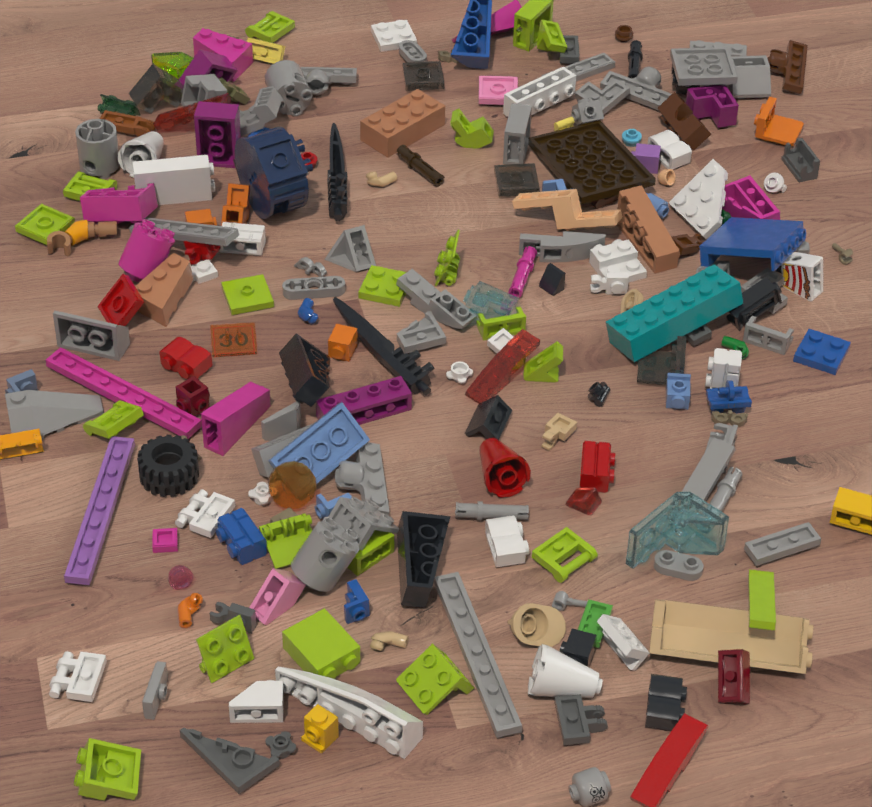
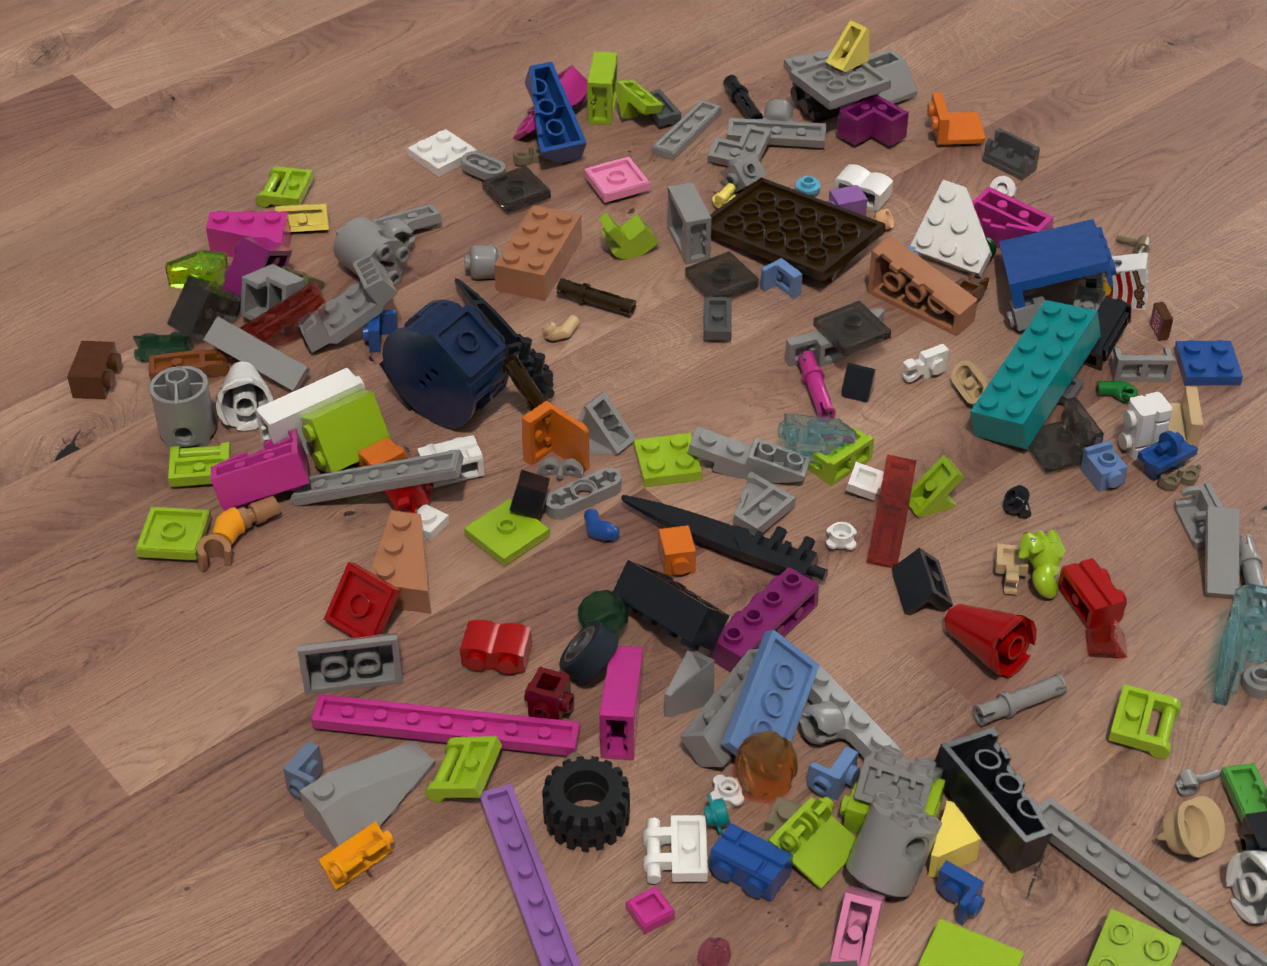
camera: 25 degrees left, 0 degrees up
dark pink cylinder [118,219,175,282] -> none
magenta brick [194,101,241,168] -> none
clear orange piece [210,322,257,357] -> none
orange brick [221,183,251,226] -> none
tan arm [370,631,409,651] -> none
lime hinge [434,230,460,286] -> none
white brick [485,515,529,567] -> none
white brick [503,66,576,117] -> none
light nougat bracket [512,189,622,231] -> none
white plate [589,239,647,283] -> none
reddish brown plate [615,25,634,42] -> none
reddish brown arch [657,92,711,150] -> none
reddish brown plate [767,40,808,94] -> none
none -> reddish brown brick [67,341,122,399]
none -> light grey tile [203,316,310,392]
none -> lime brick [301,390,391,473]
none -> light grey head [464,245,502,279]
none -> dark brown pin [501,354,550,411]
none -> black brick [509,469,550,519]
none -> orange bracket [522,400,589,472]
none -> black wheel [559,620,619,684]
none -> clear green hair [578,590,629,636]
none -> dark grey plate [704,297,732,341]
none -> teal plate [704,794,730,835]
none -> clear smoke plate [813,300,891,356]
none -> light yellow slope [826,20,870,72]
none -> light yellow slope [928,801,981,878]
none -> lime animal [1018,529,1066,599]
none -> reddish brown tile [1150,302,1173,341]
none -> tan panel [1167,386,1203,447]

